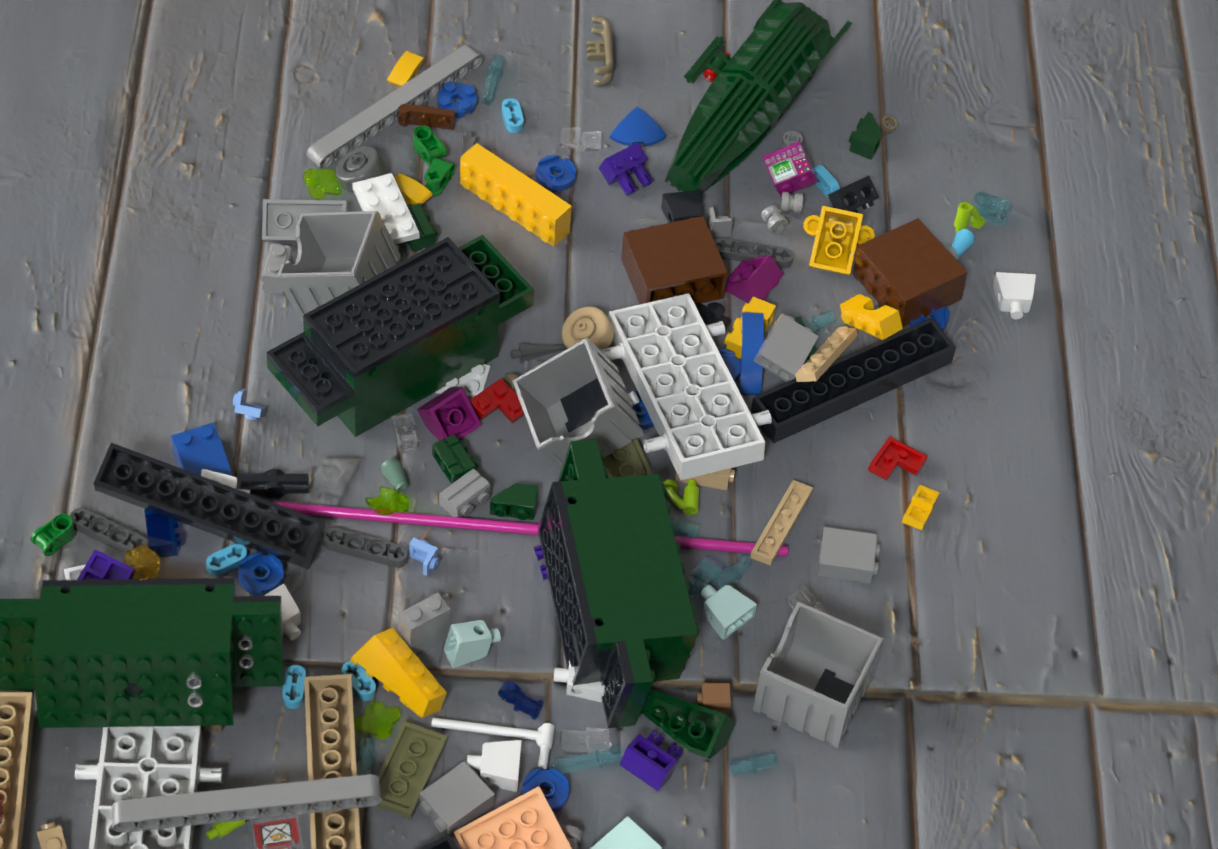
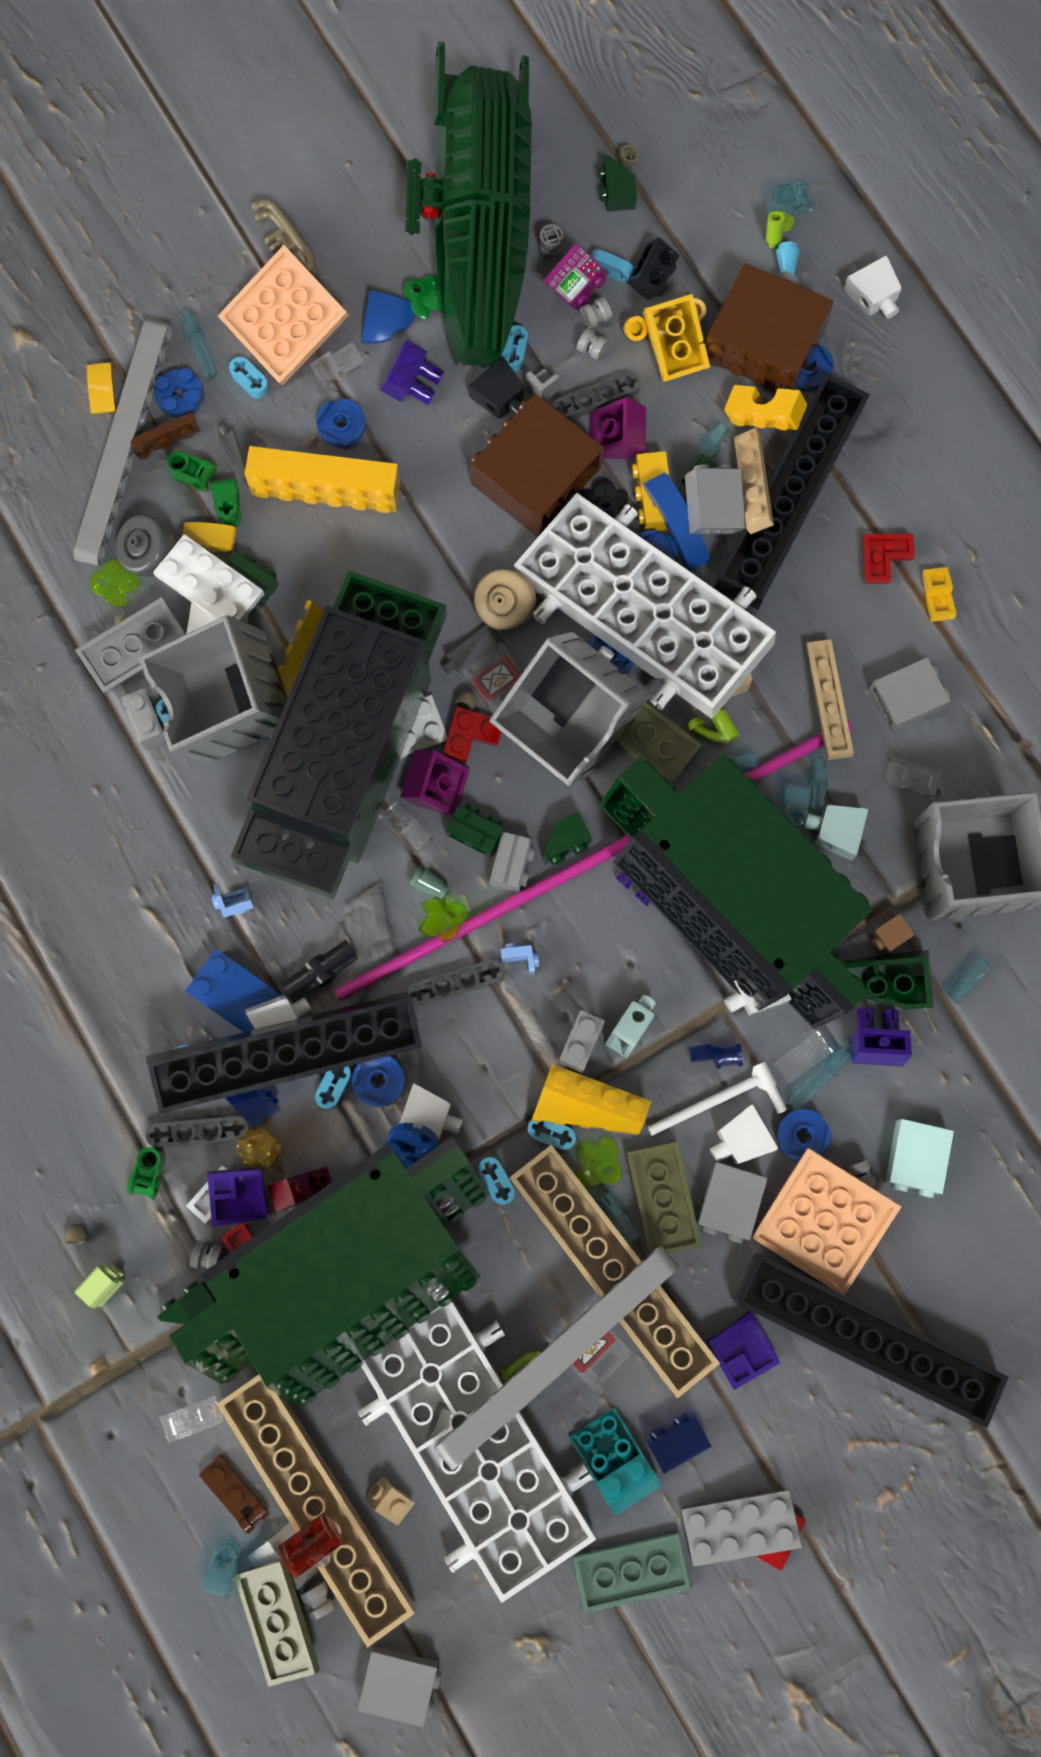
camera: 30 degrees left, 25 degrees up
none -> light nougat plate [218,245,349,385]
none -> green plate [404,276,441,320]
none -> medium azure beam [502,325,528,372]

